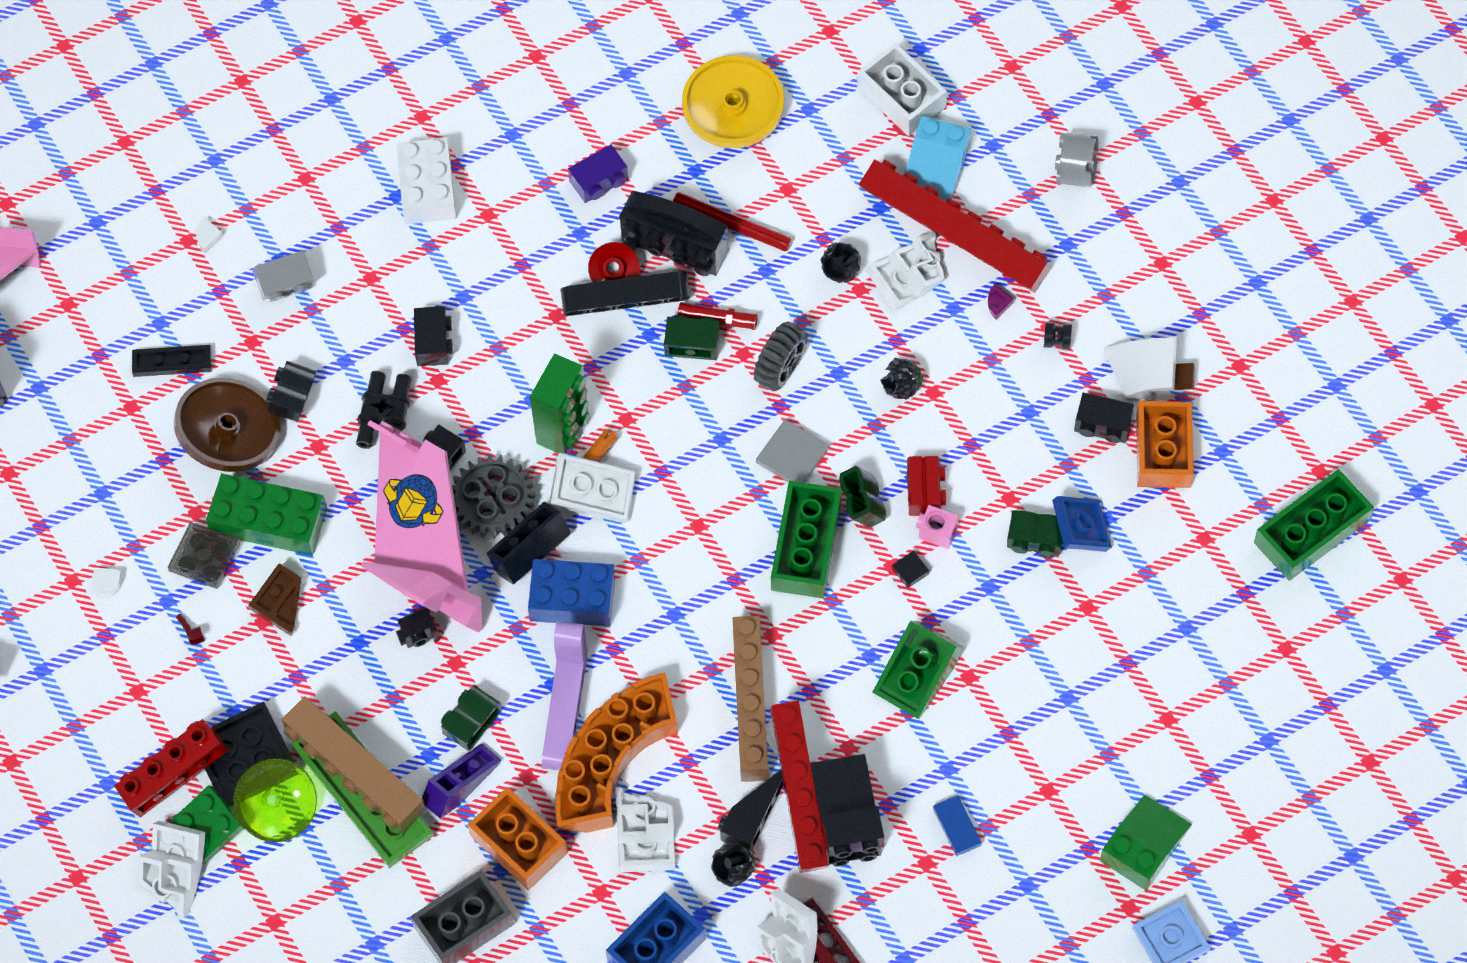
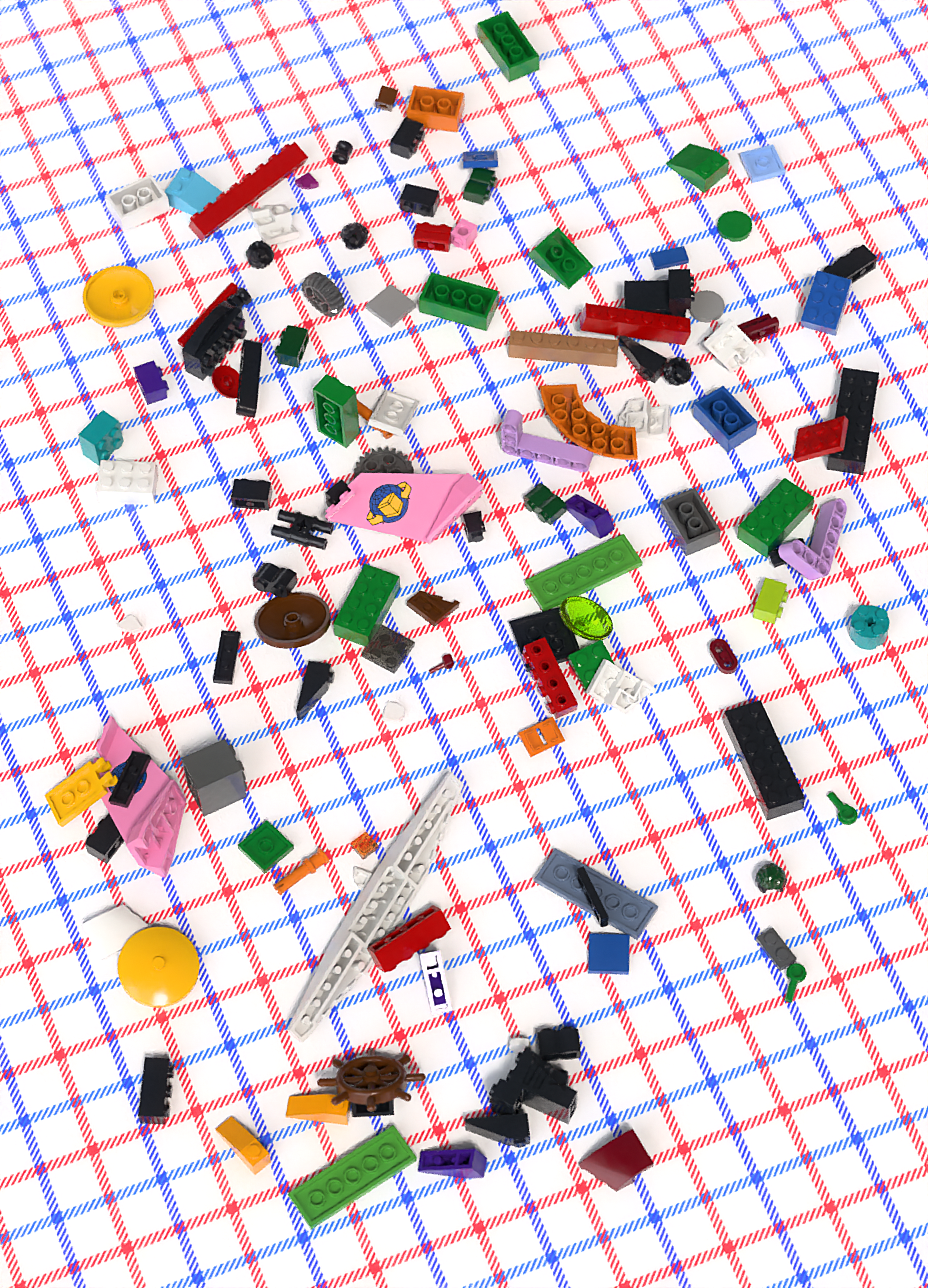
camera: 80 degrees left, 5 degrees down
light grey brick [252,250,314,302] -> none
medium nougat brick [282,696,426,833] -> none
orange brick [467,787,568,891] -> none
black brick [486,502,571,585] -> none
blue brick [528,559,616,627] -> none
red pin [678,302,758,331] -> none
dark green brick [839,465,886,528] -> none
black tile [892,551,930,589] -> none
light grey brick [1055,133,1099,187] -> none
white slope [1104,337,1177,399] -> none
none -> teal brick [78,410,124,466]
none -> black wheel [227,287,252,309]
none -> black slope [296,661,335,720]
none -> black brick [400,183,440,218]
none -> orange piece [517,717,565,758]
none -> light grey tile [689,290,725,323]
none -> green tile [717,210,753,242]

